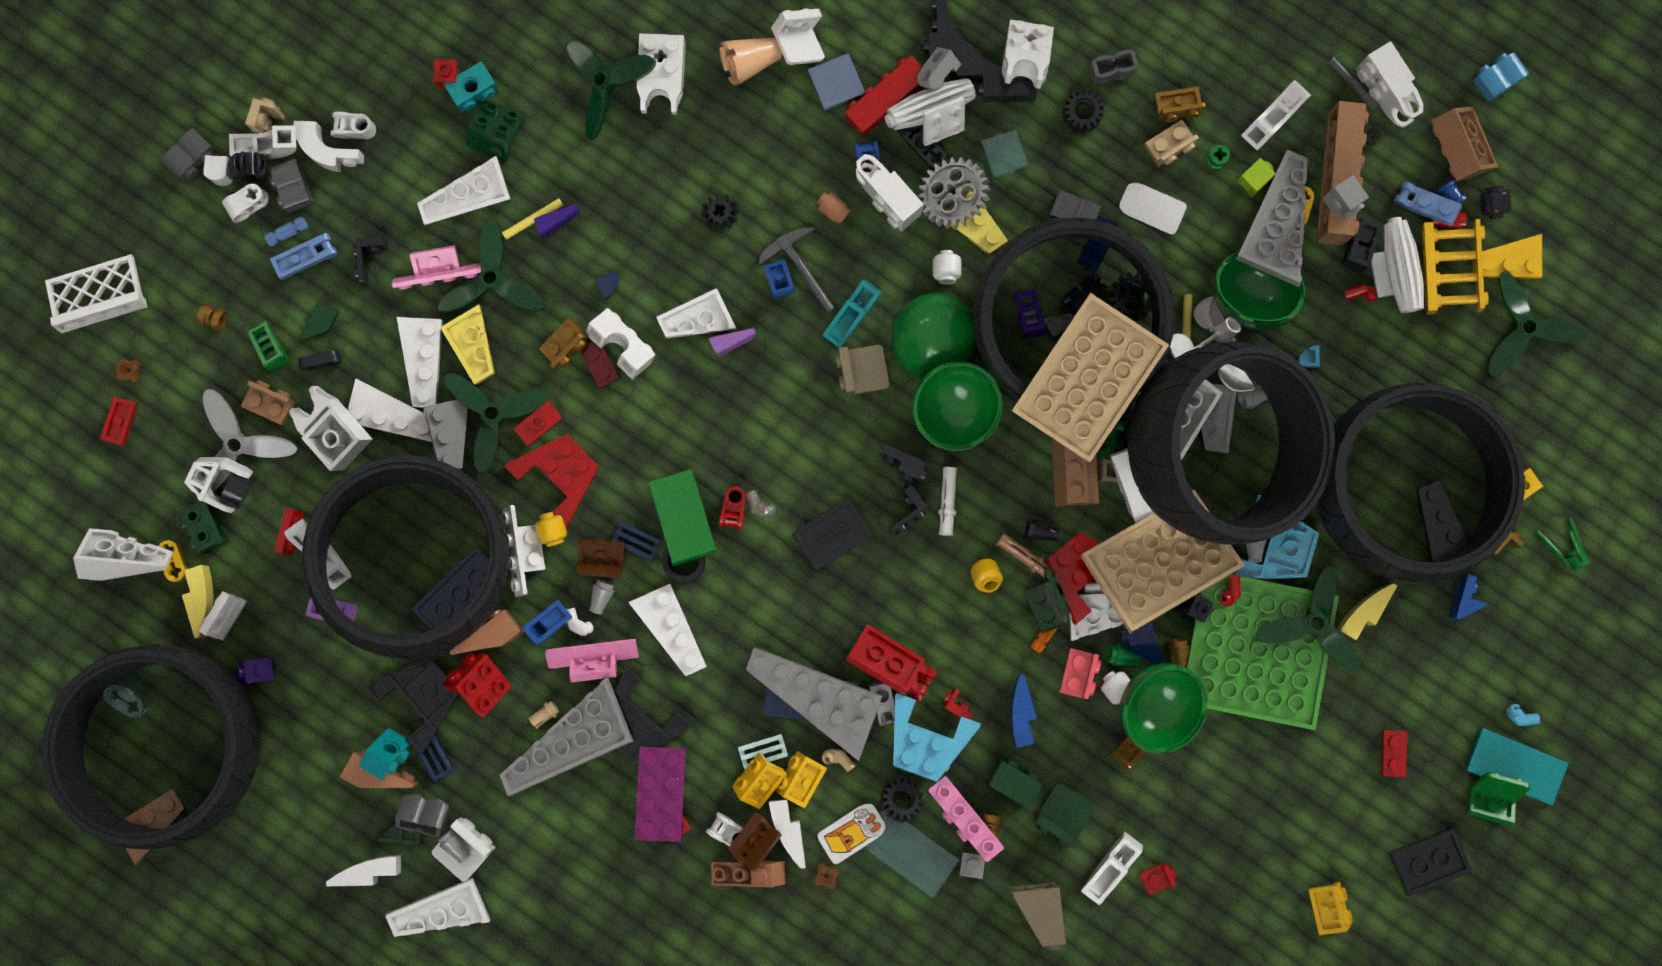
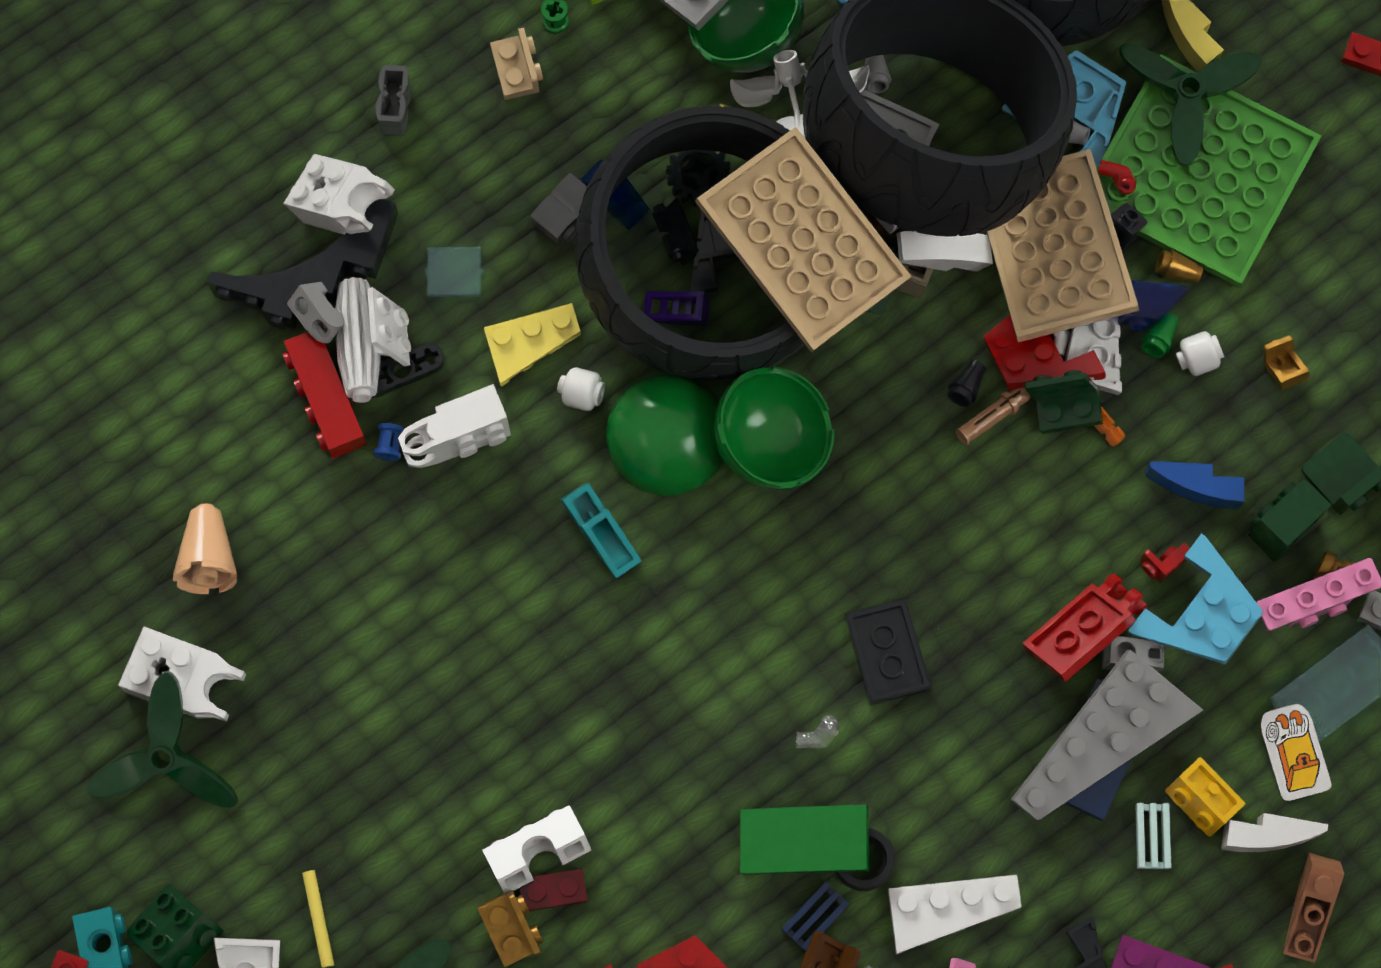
camera: 70 degrees left, 10 degrees down
dark purple slope [534,204,580,239] -> none
dark blue tile [596,271,619,300] -> none
white wing [656,288,736,338] -> none
black gear [701,194,739,232] -> none
white piece [705,812,743,846] -> none
medium lavender slope [709,328,757,357] -> none
red piece [719,487,746,531] -> none
reddish brown bracket [728,812,782,871] -> none
yellow bracket [733,753,787,809] -> none
dark grey piece [759,227,834,312] -> none
blue slope [764,260,795,299] -> none
white bracket [771,8,825,65] -> none
sand blue tile [808,53,865,111] -> none
clear orange plate [814,863,839,889] -> none
nougat brick [817,192,851,224] -> none
tan arm [822,749,856,772] -> none
dark tan bracket [835,345,889,396] -> none
black plate [880,444,928,485] -> none
black tyre [880,778,924,822] -> none
black bracket [888,485,928,535] -> none
light grey gear [918,157,991,229] -> none
white pin [938,467,957,536] -> none
yellow head [970,559,1003,593] -> none
medium nougat slope [1052,439,1099,507] -> none
coral bracket [1059,648,1101,699] -> none
black tyre [1062,90,1104,133] -> none
white sticker [1119,183,1187,234] -> none
green piece [1119,663,1209,754] -> none
pearl gold bracket [1154,86,1206,122] -> none

